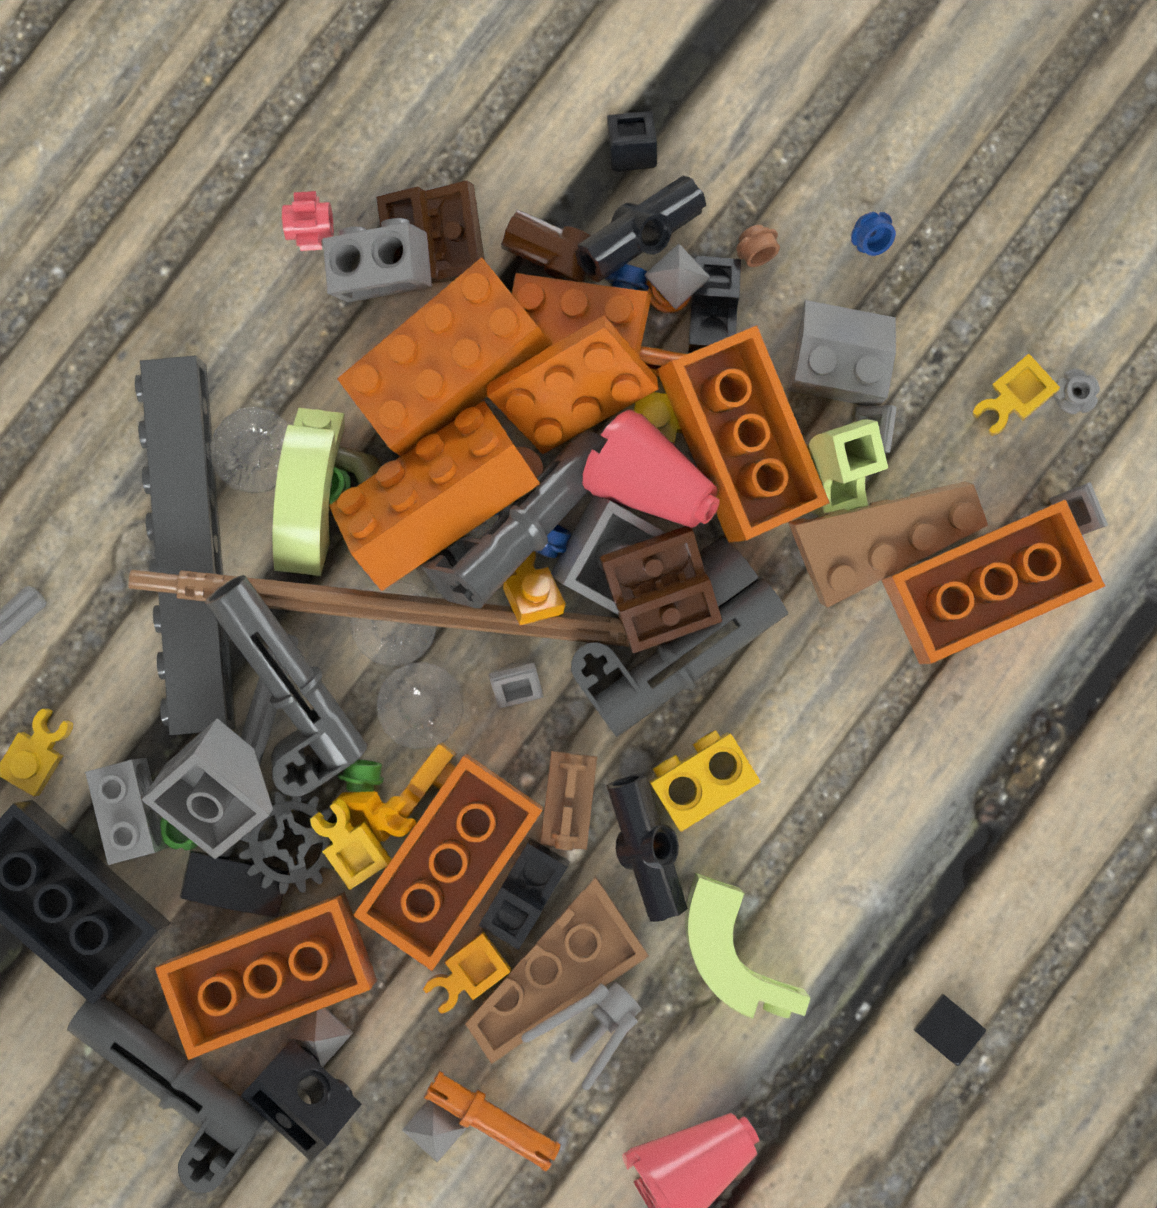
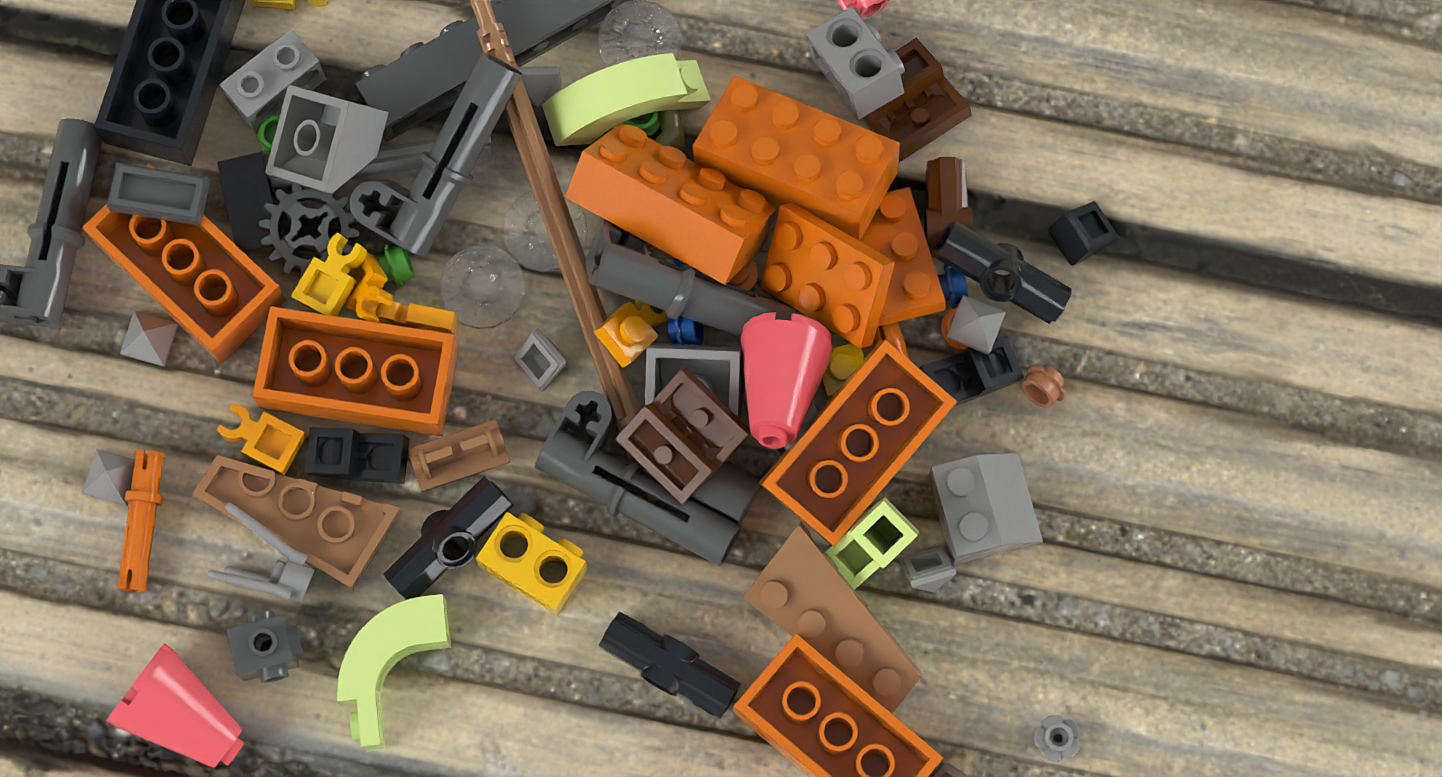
camera: 65 degrees right, 10 degrees down
black brick [240,1039,362,1161] -> none
blue plate [851,211,896,256] -> none
yellow plate [973,354,1060,436] -> none
none -> dark grey tile [107,162,210,226]
none -> dark grey brick [226,611,304,683]
none -> light grey slope [518,66,561,107]
none -> black piece [599,611,741,720]

